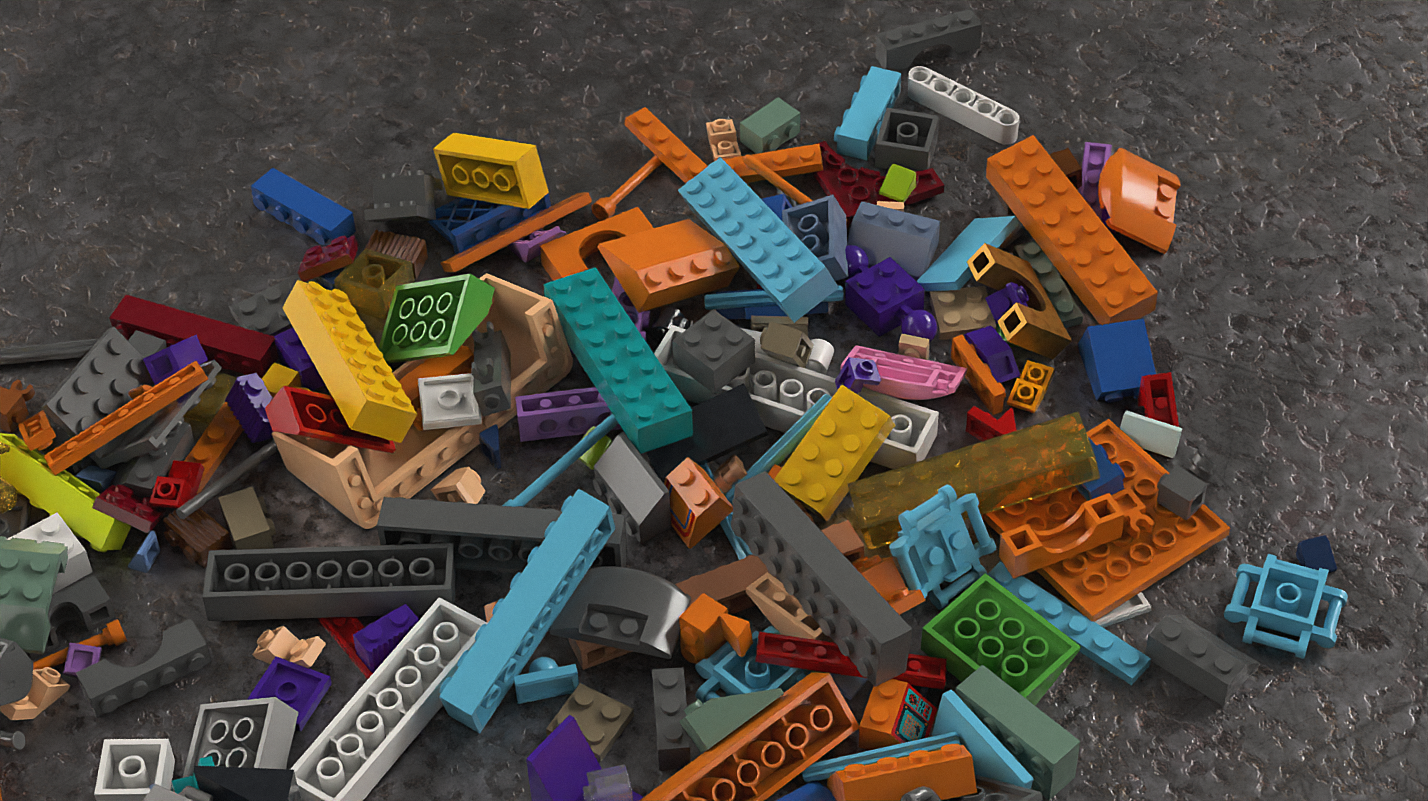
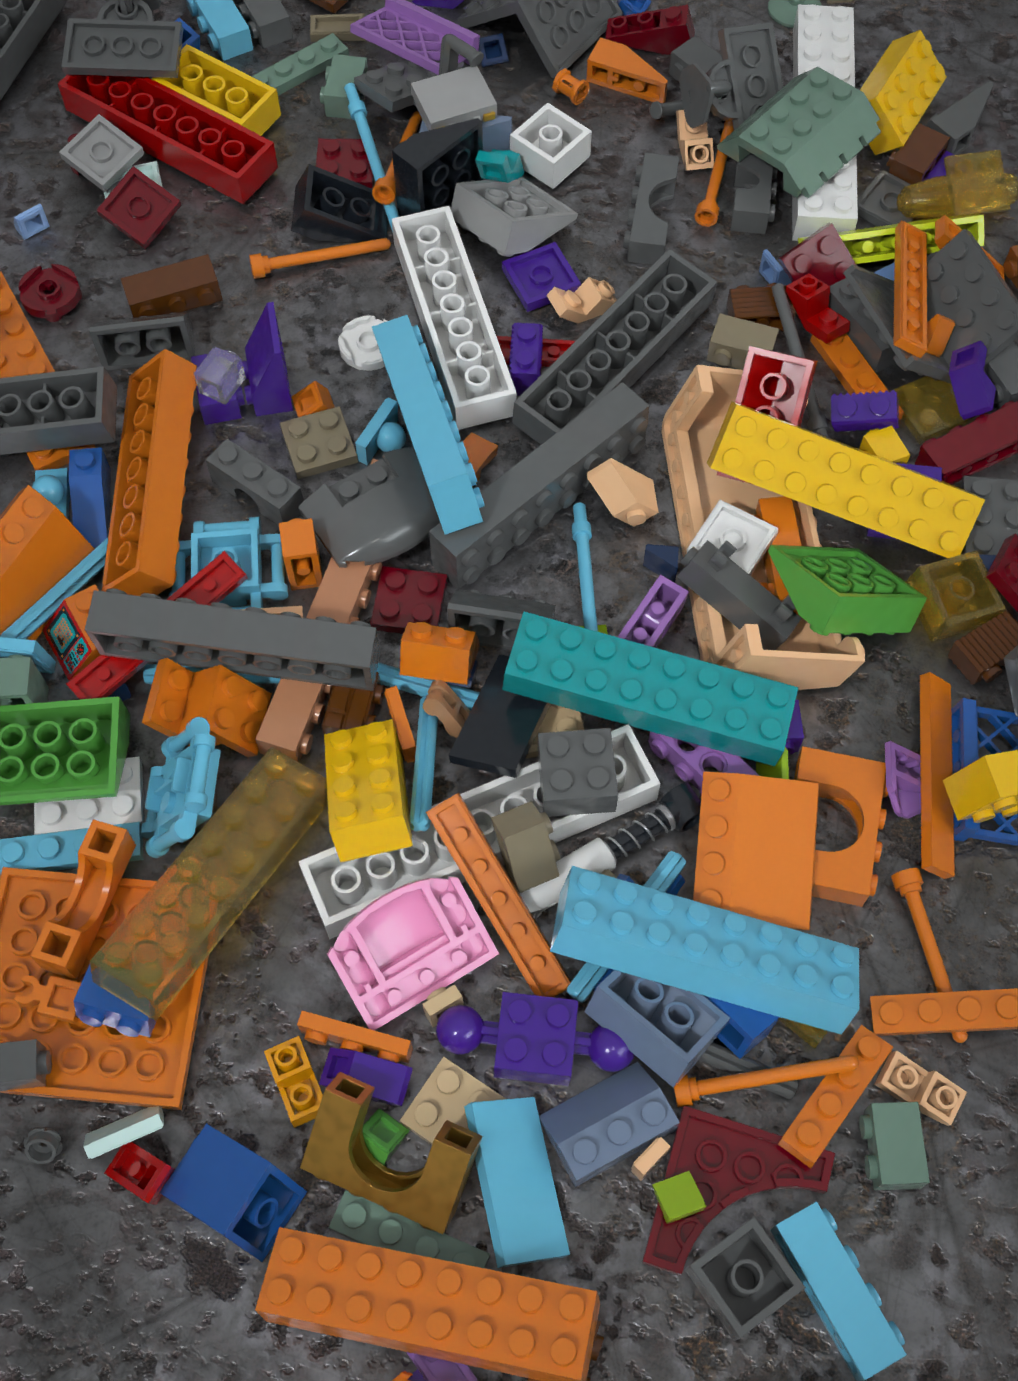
camera: 130 degrees right, 15 degrees up
medium lavender tile [63,643,102,677] -> none
sand green slope [679,688,784,753] -> none
orange slope [720,612,753,657] -> none
dark purple bracket [835,357,881,394] -> none
red slope [966,406,1018,460] -> none
dark purple bracket [985,282,1029,324] -> none
none -> white tile [338,315,387,371]
none -> dark red plate [370,566,448,634]
none -> orange tile [426,792,571,997]

